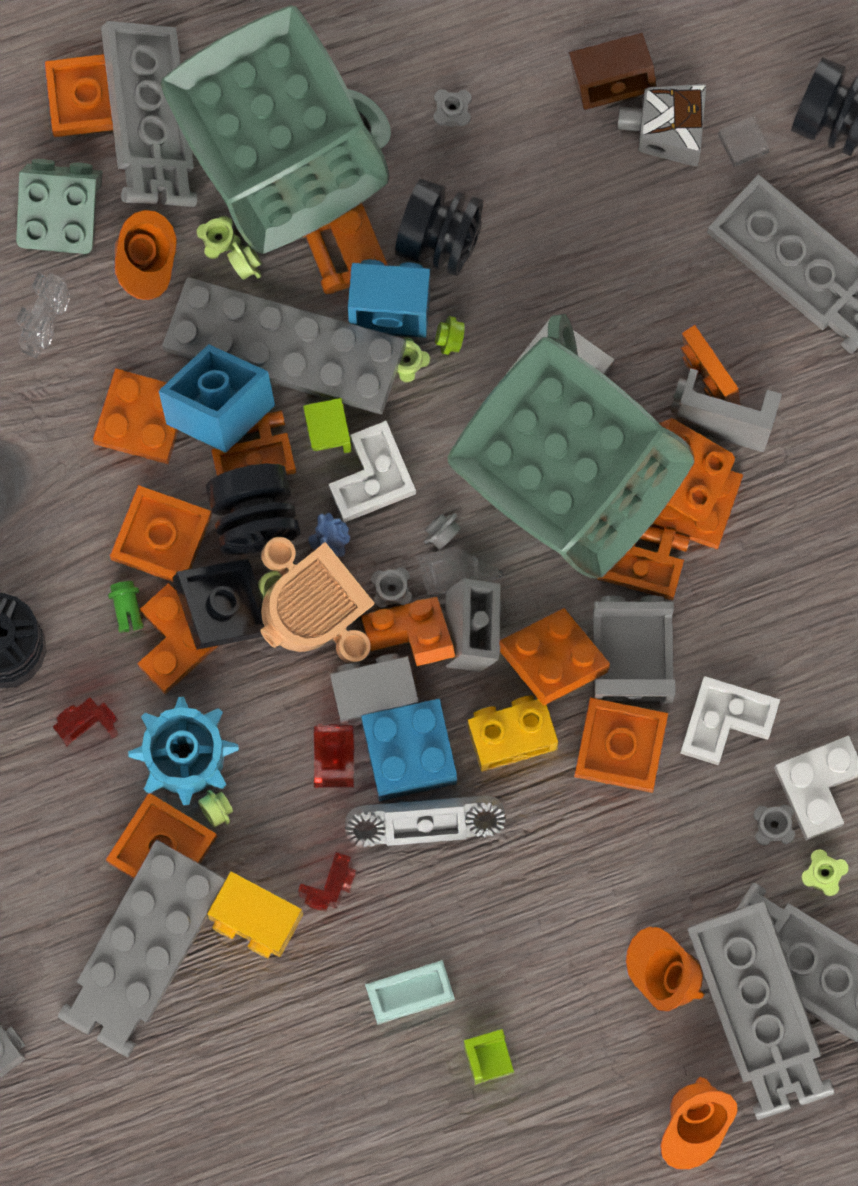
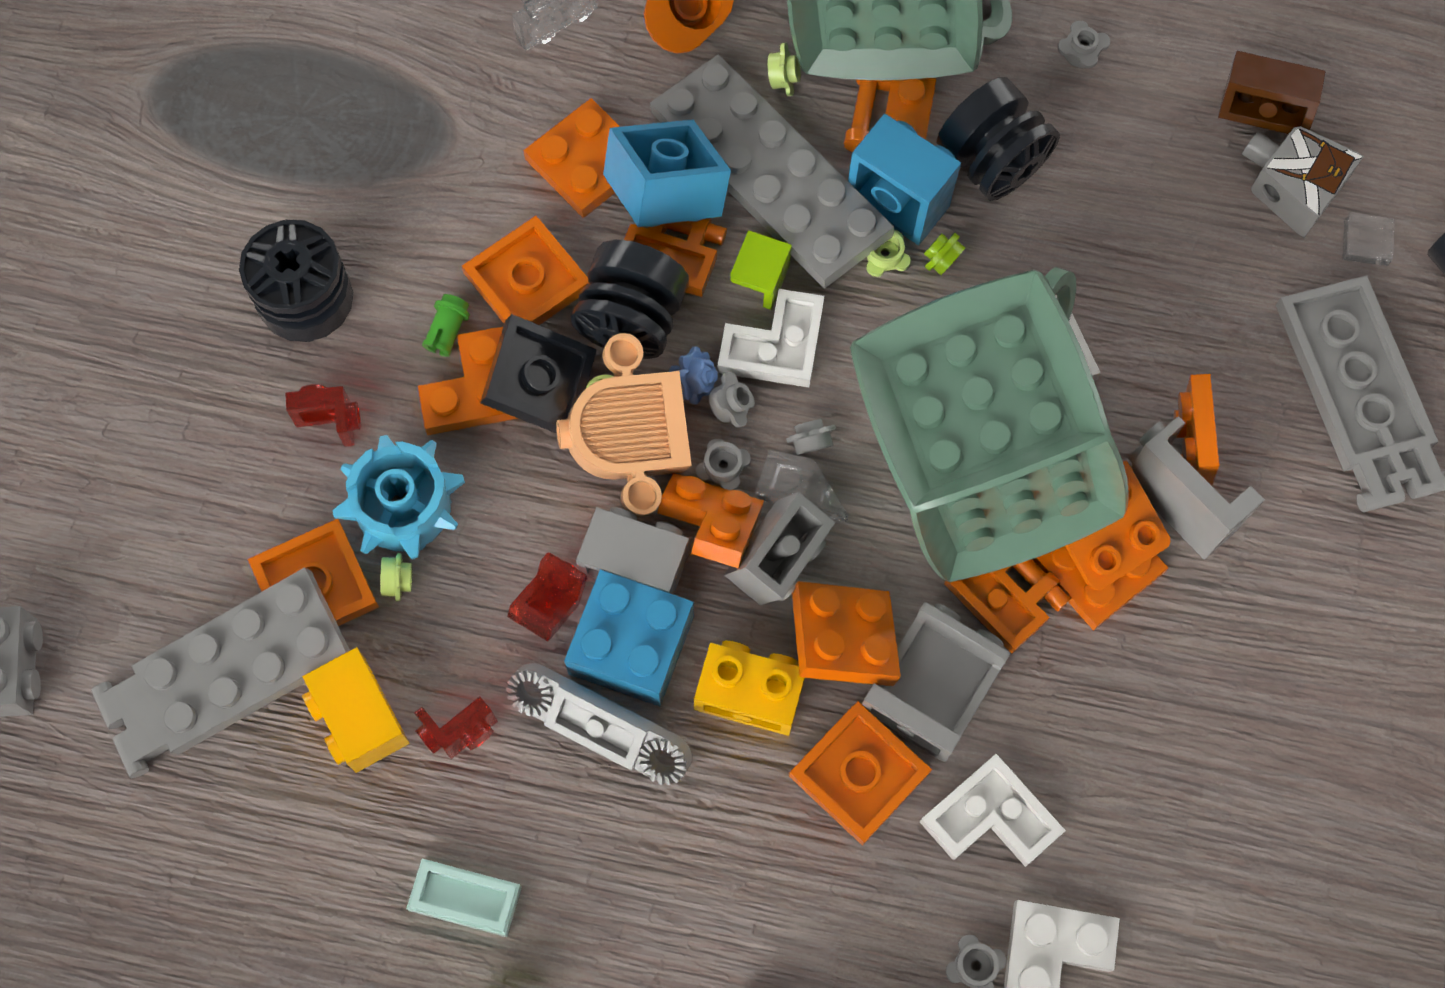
camera: 30 degrees right, 5 degrees down
yellowish green plate [197,216,241,259] -> none
none -> light grey plate [709,372,755,427]

